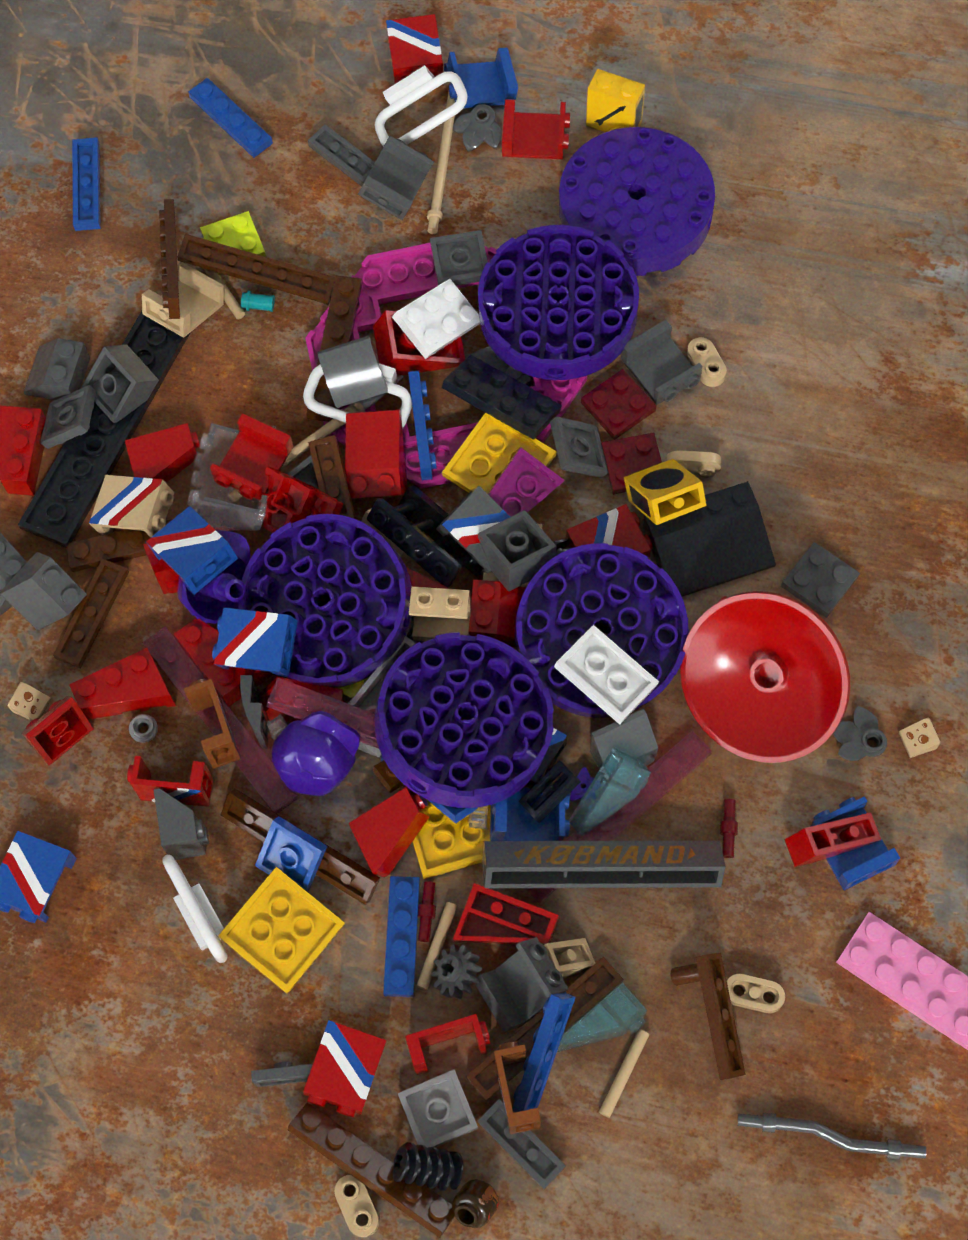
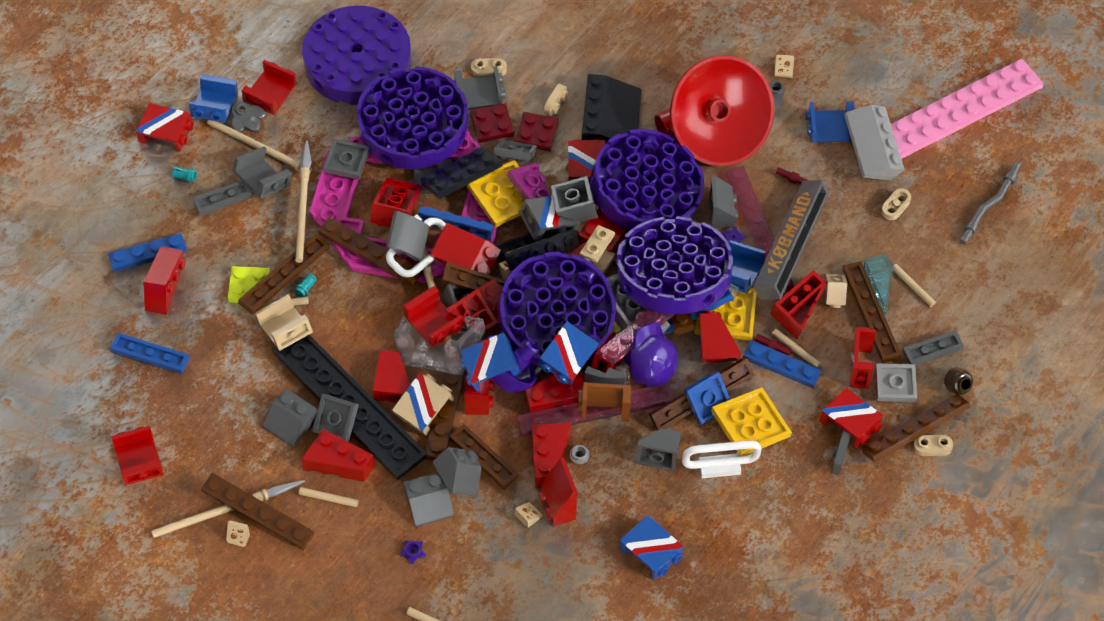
camera: 70 degrees left, 10 degrees down
dark grey slope [82,345,159,423] -> none
red panel [127,756,214,807] -> none
reddish brown plate [159,199,180,319] -> none
white bar [374,65,468,147] -> none
white plate [392,279,480,359] -> none
black piece [392,1142,463,1191] -> none
dark grey gear [431,944,482,999] -> none
dark grey panel [475,937,568,1033] -> none
dark orange panel [494,1042,541,1135] -> none
blue plate [512,992,576,1112] -> none
black tile [518,760,581,823] -> none
white plate [554,625,659,724] -> none
clear light blue slope [569,748,651,836] -> none
yellow brick [586,69,645,132] -> none
yellow brick [624,459,707,525] -> none
reddish brown piece [671,952,746,1080] -> none
dark grey plate [781,542,860,618] -> none
red slope [784,812,882,867] -> none
none -> red wedge [143,247,186,315]
none -> teal pin [172,166,197,182]
none -> tan piece [295,140,312,263]
none -> light grey slope [844,105,905,181]

